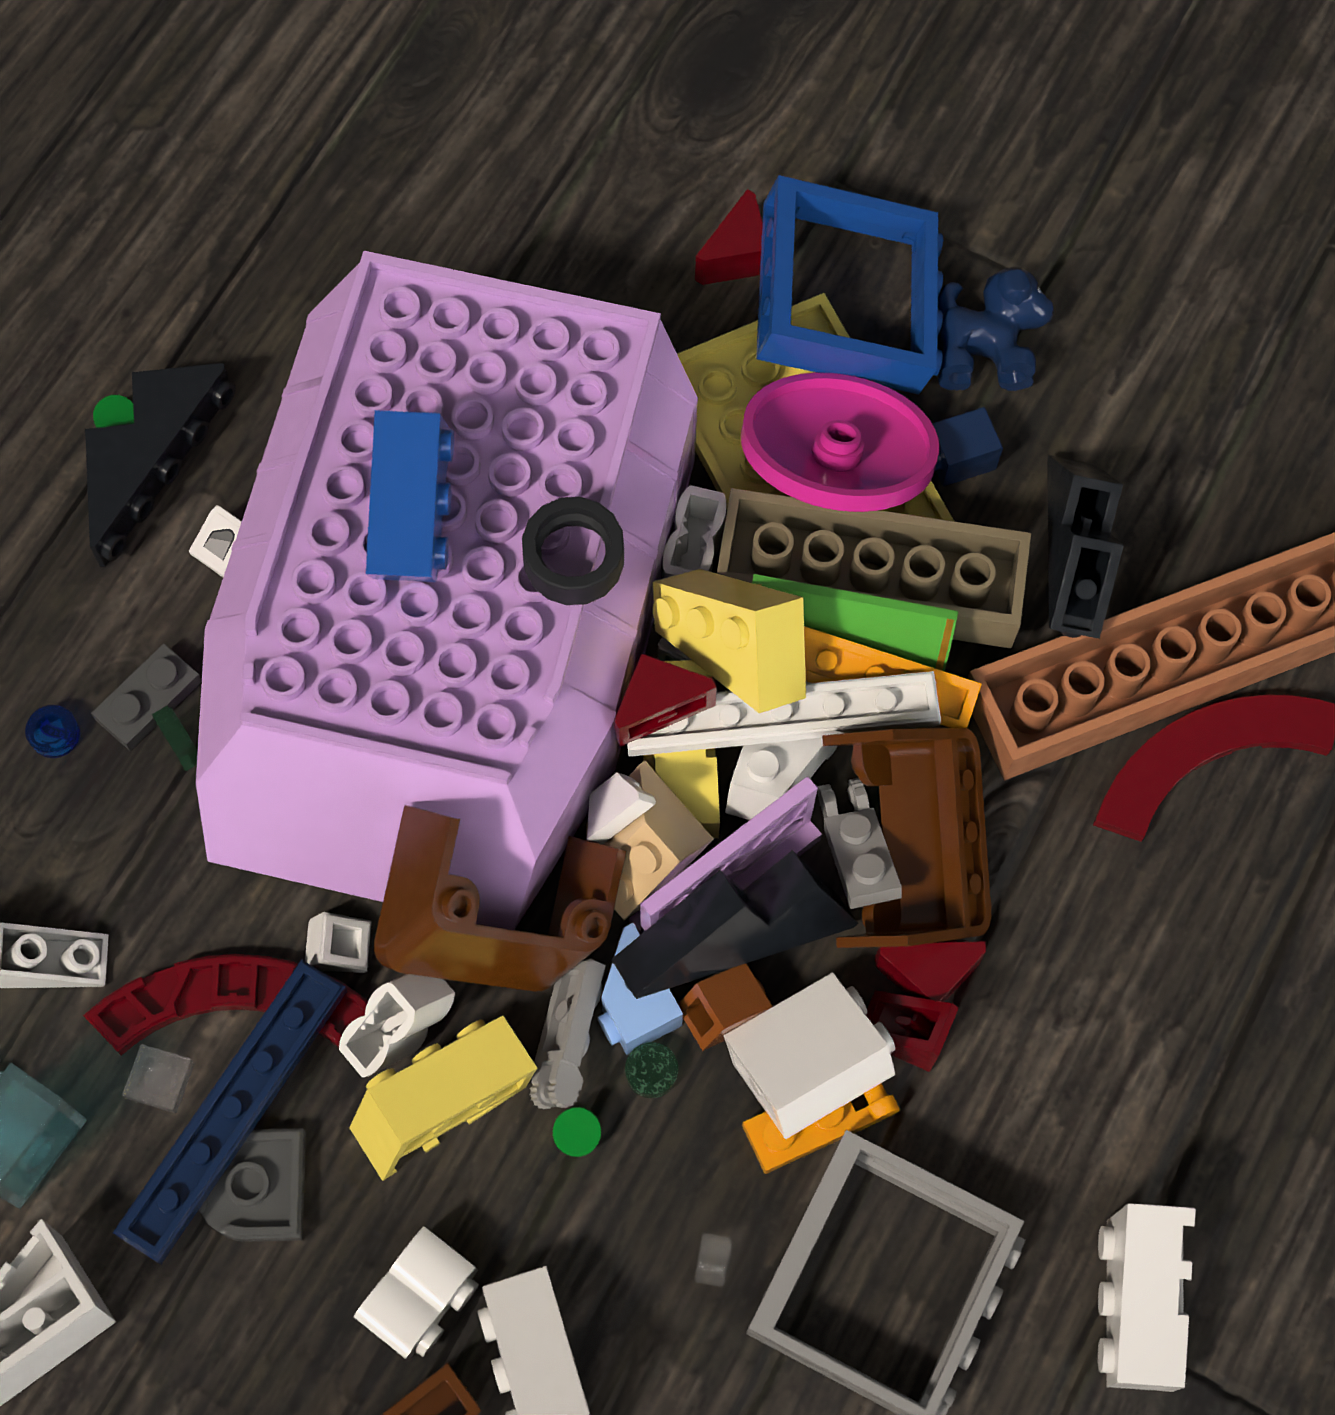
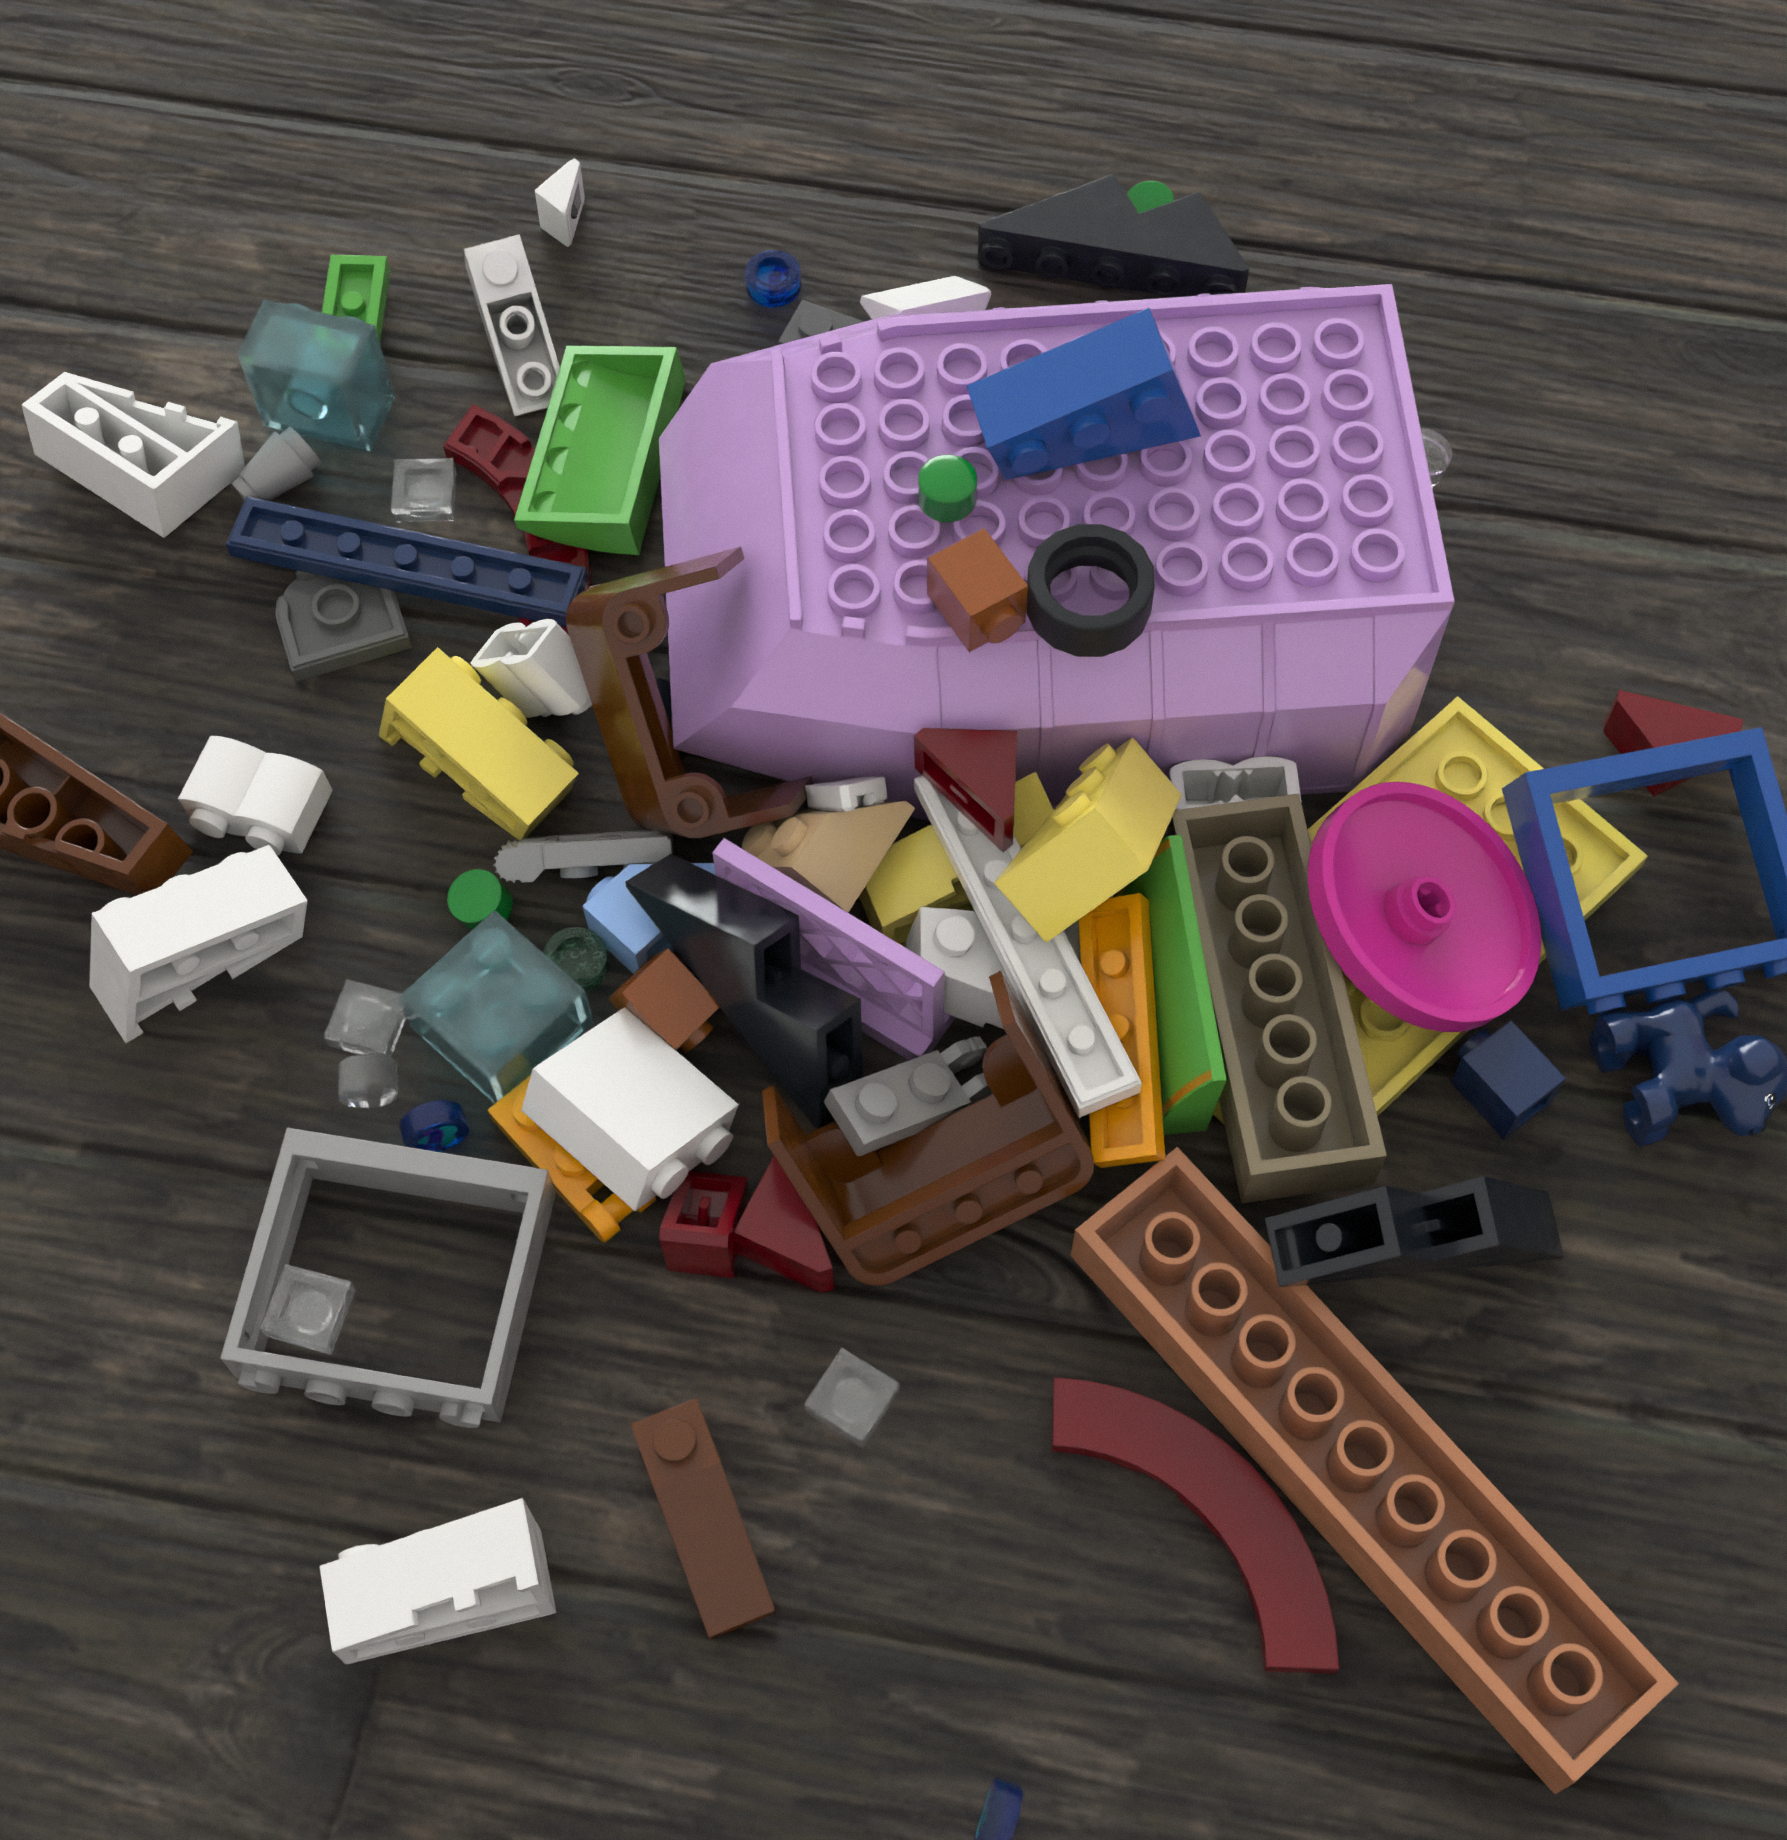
camera: 75 degrees right, 5 degrees down
none -> light grey cone [231,426,321,501]
none -> clear plate [260,1264,356,1355]
none -> clear plate [324,979,411,1062]
none -> clear light blue brick [399,910,594,1104]
none -> clear blue tile [399,1100,469,1152]
none -> bright green slope [514,346,686,555]
none -> reddish brown slope [630,1398,776,1640]
none -> clear plate [804,1348,900,1448]
none -> white slope [860,276,991,319]
none -> green piece [918,455,977,523]
none -> dark orange brick [927,528,1028,652]

